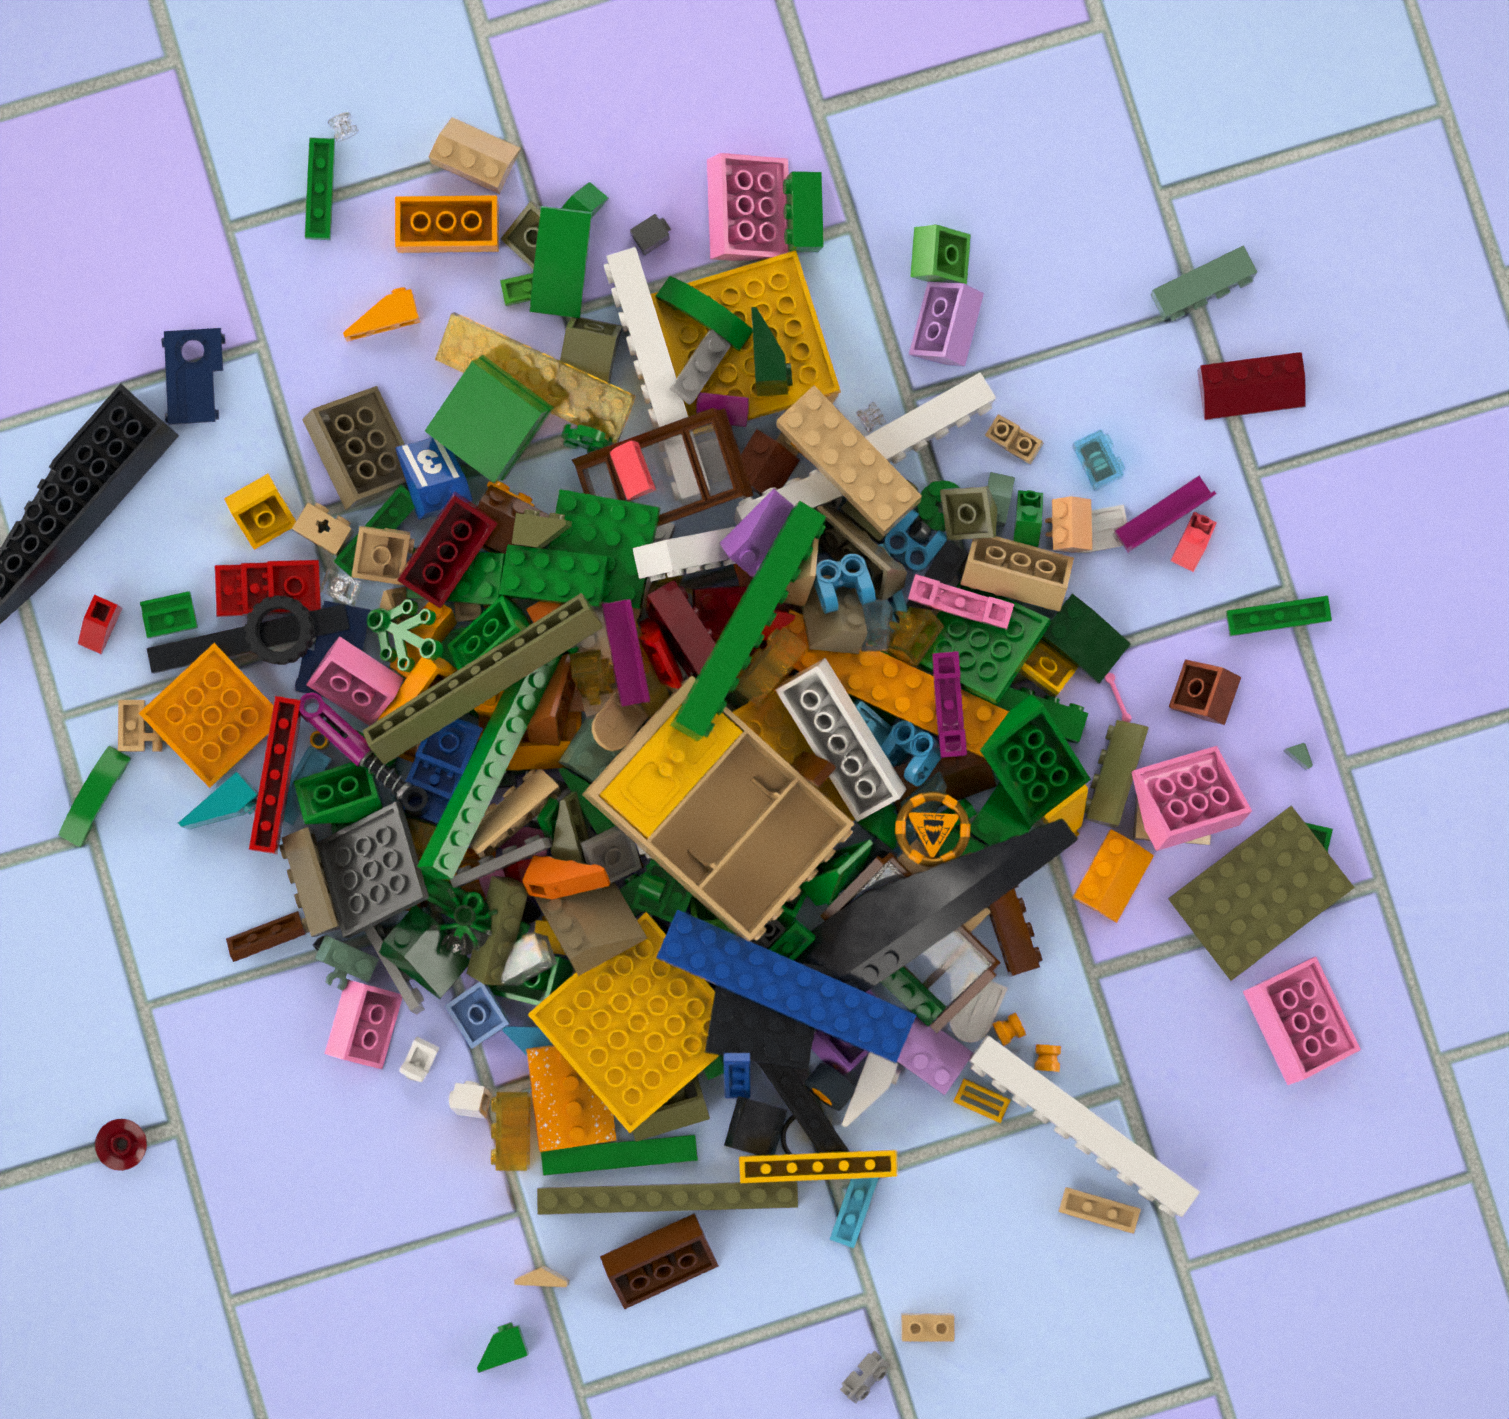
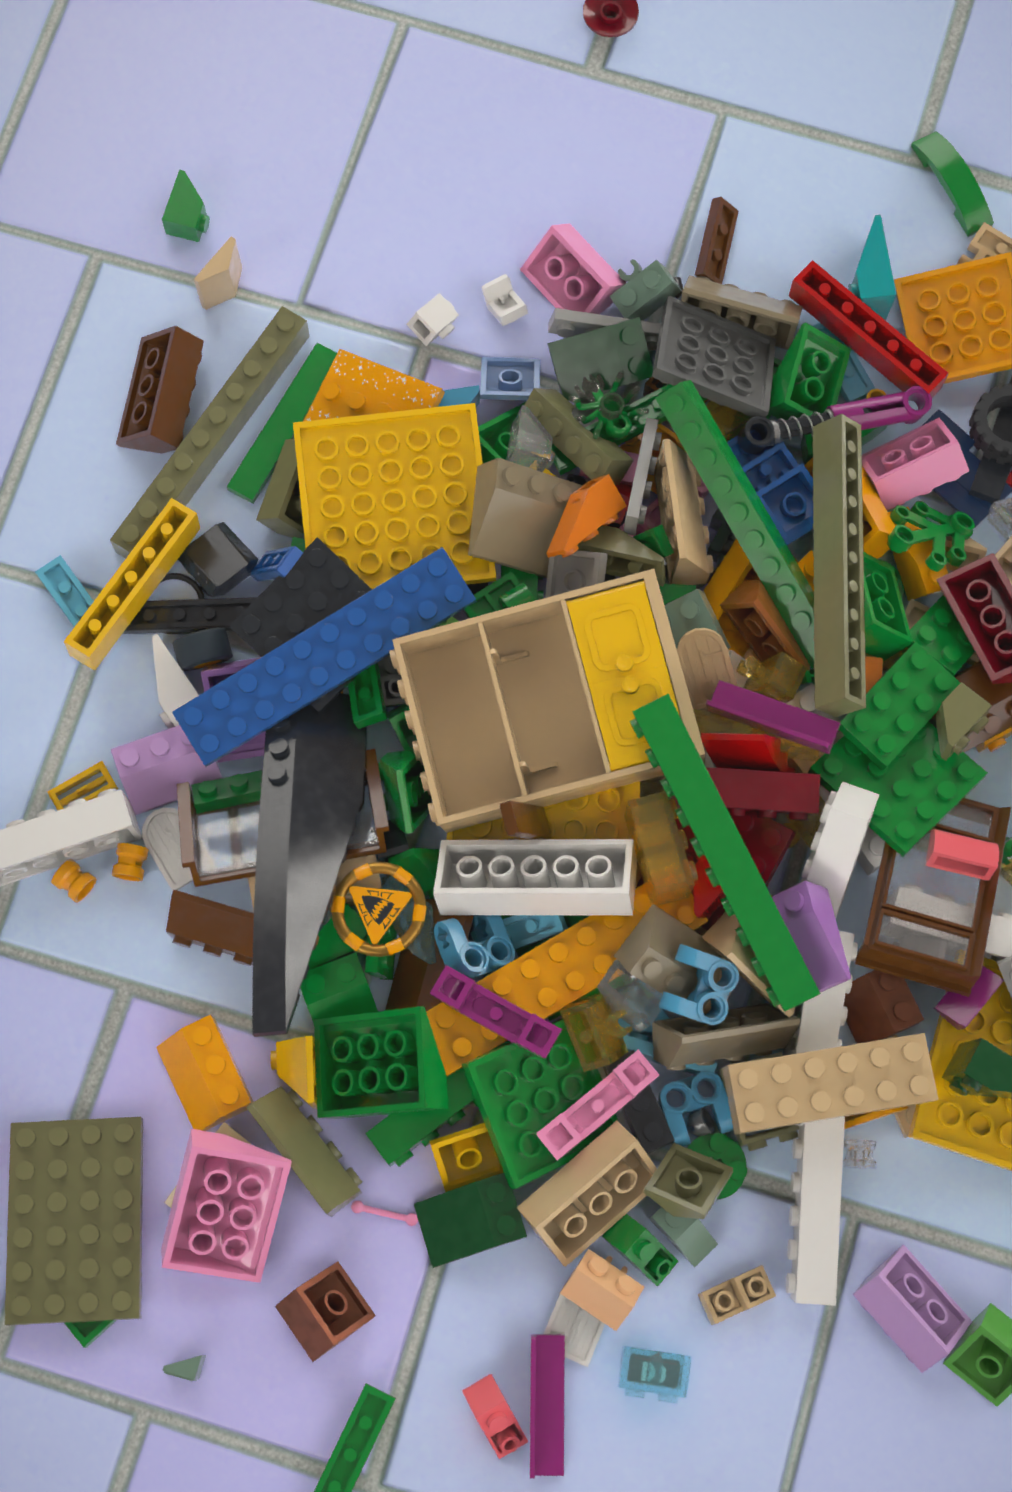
camera: 120 degrees right, 10 degrees down
clear yellow brick [491,1091,531,1171] -> none

